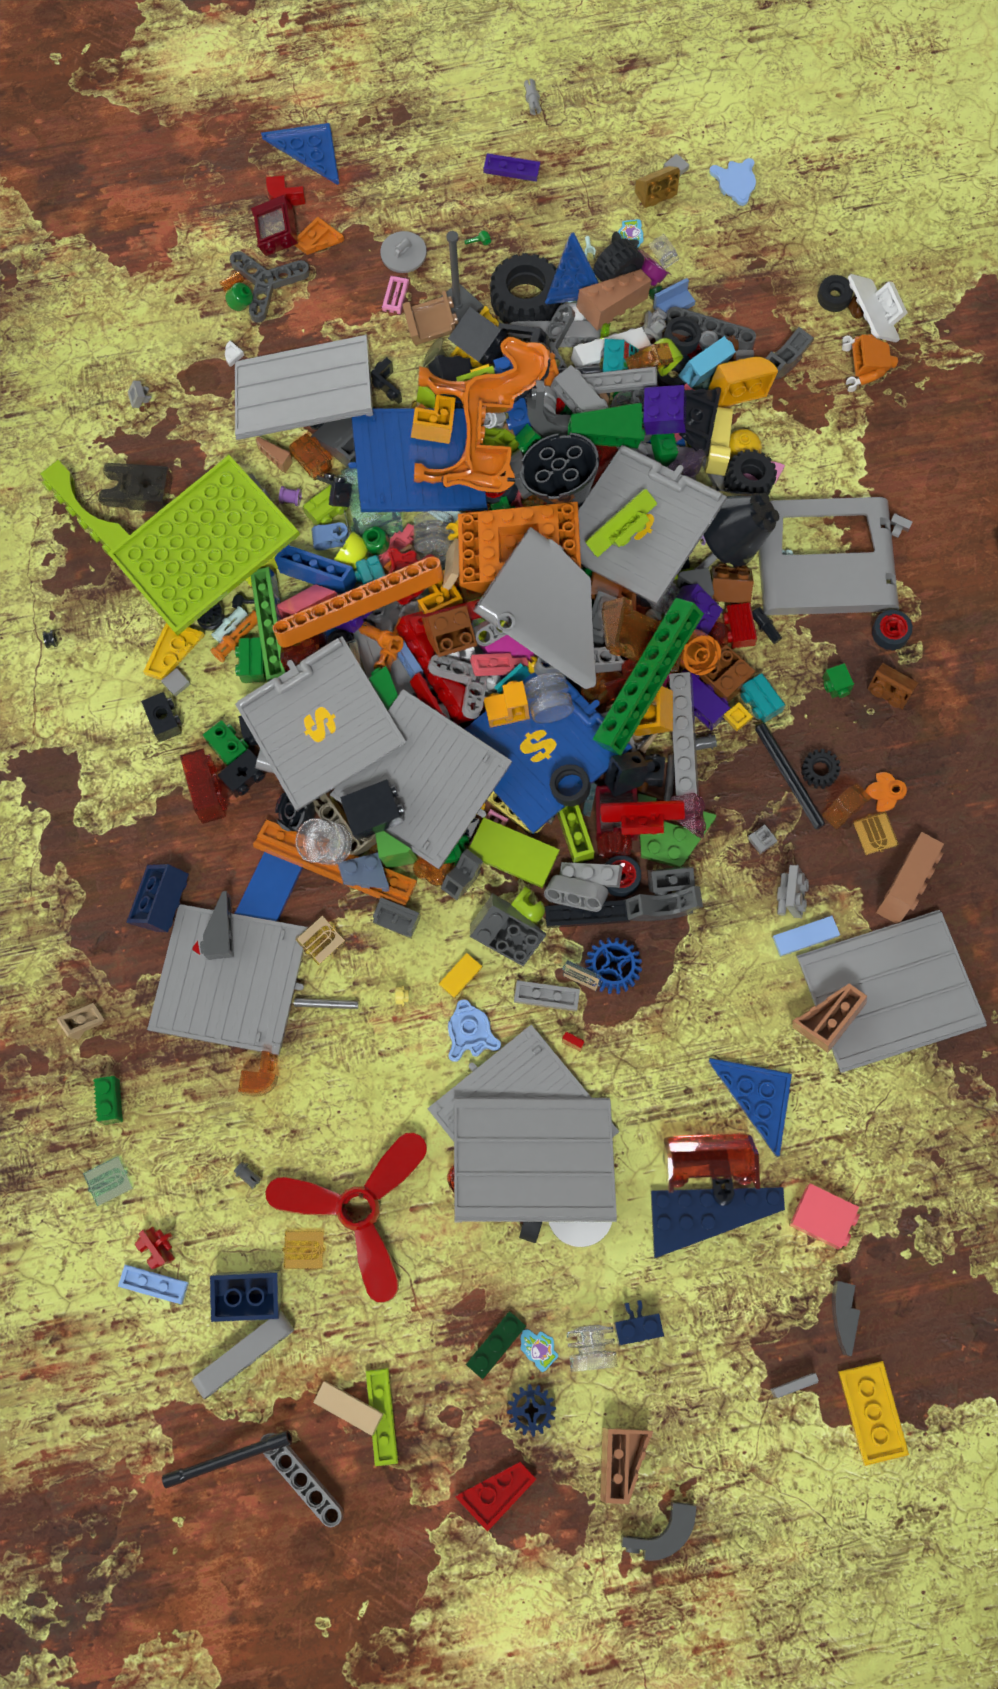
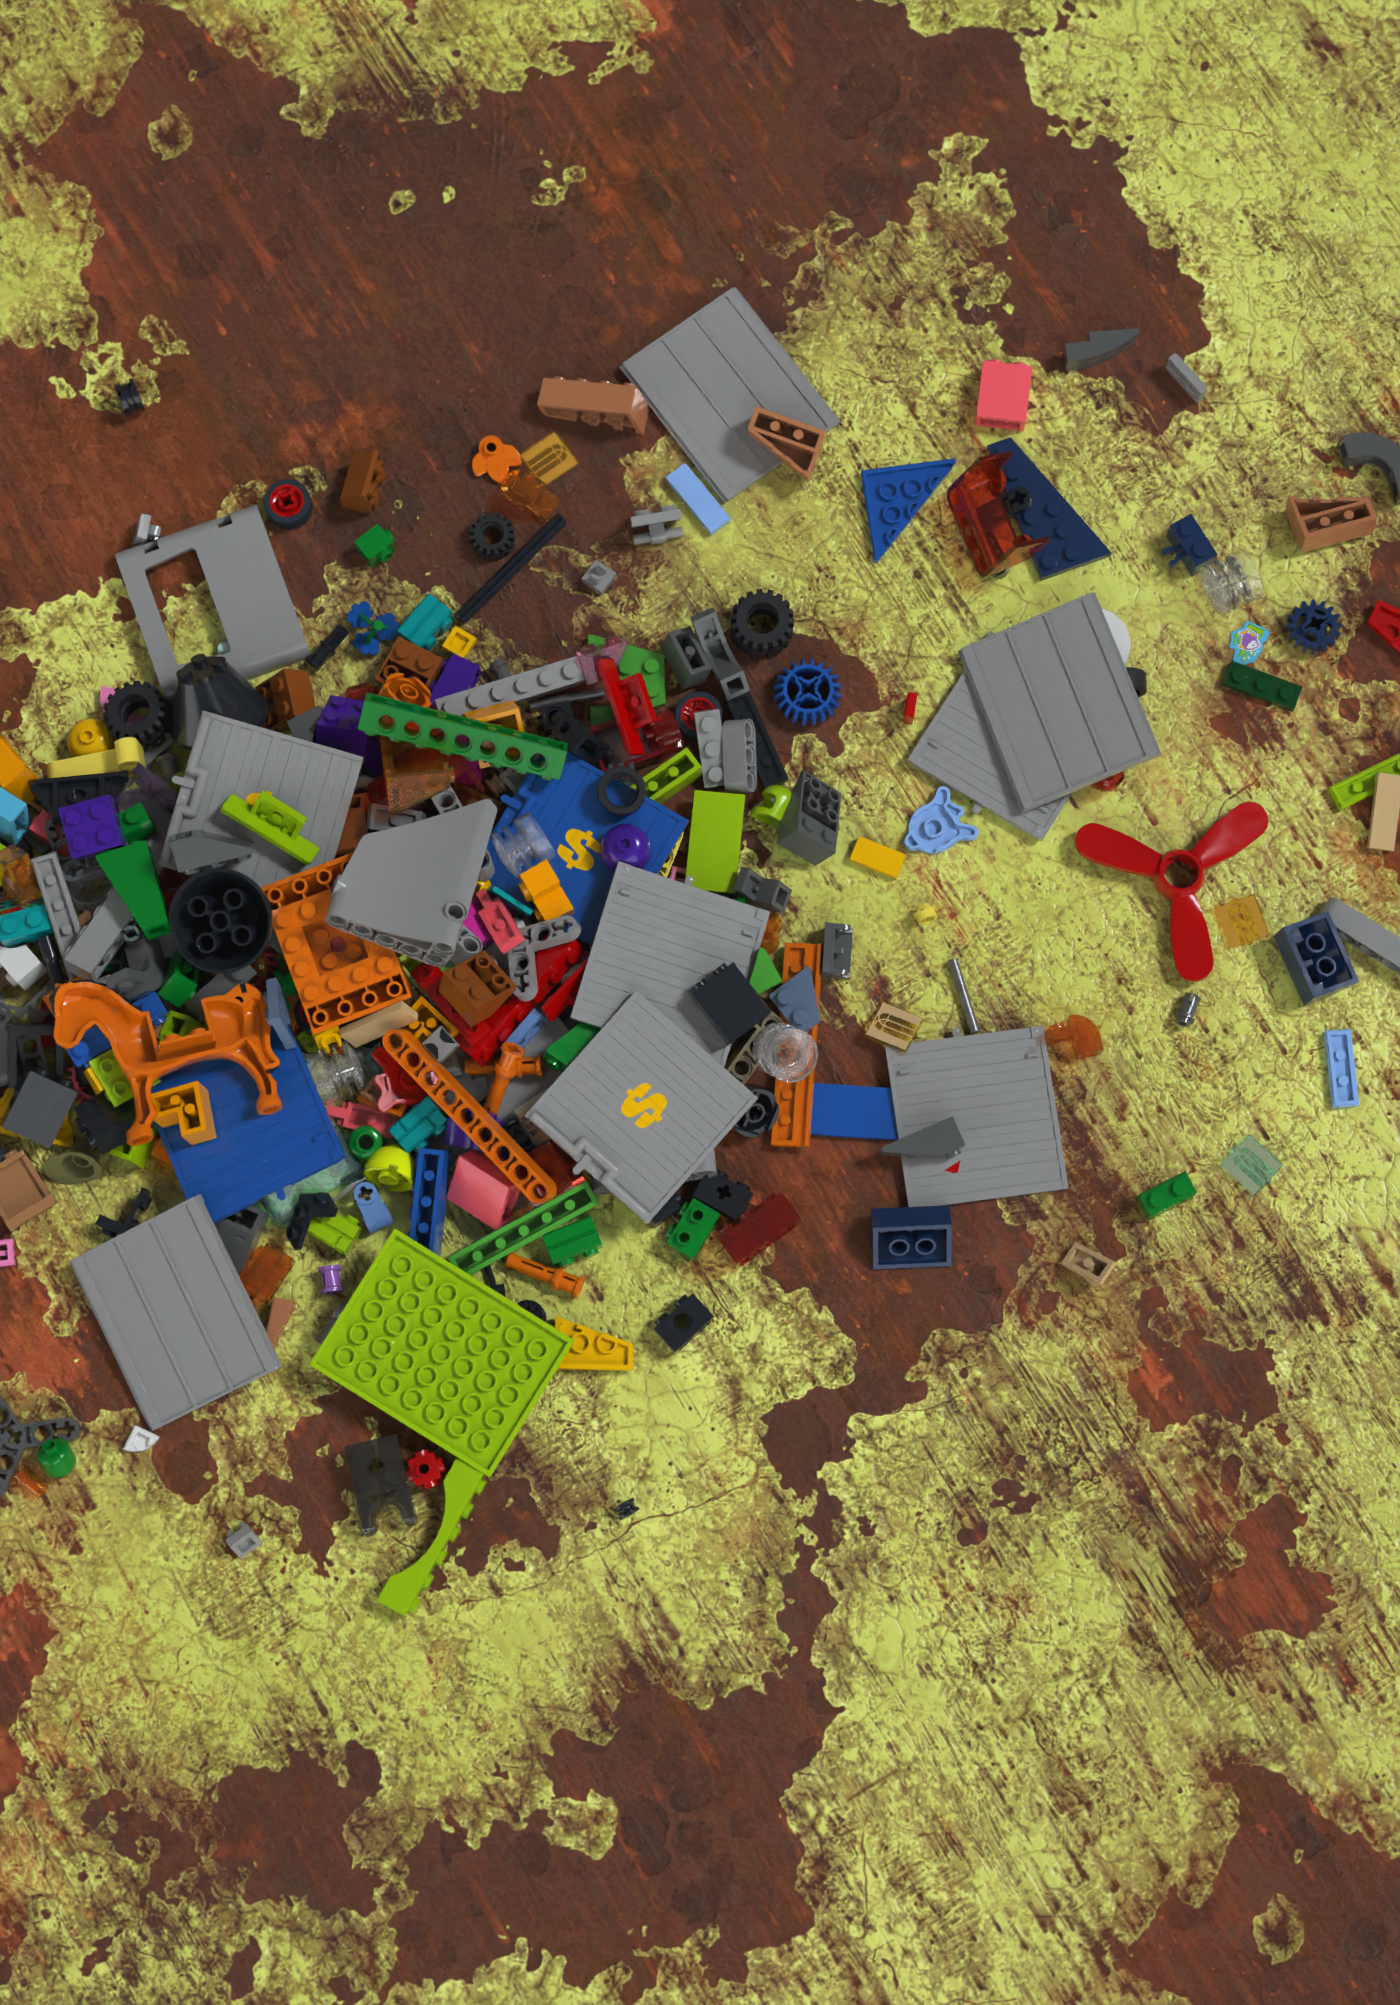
camera: 110 degrees left, 5 degrees up
red hips [134,1227,175,1270] -> none
light grey tile [161,668,190,697] -> none
light aqua pin [211,606,248,643] -> none
light grey plate [514,980,580,1012] -> none
piece [562,960,602,991] -> none
red brick [722,602,757,649] -> none
yellow tile [838,1361,909,1466] -> none
none -> dark grey slope [170,829,256,875]
none -> sand blue wing [264,977,296,1050]
none -> blue plant [346,601,400,656]
none -> red brick [405,1449,446,1490]
none -> light grey tile [422,1026,460,1063]
none -> dark purple cylinder [600,824,651,873]
none -> black tyre [731,589,794,658]

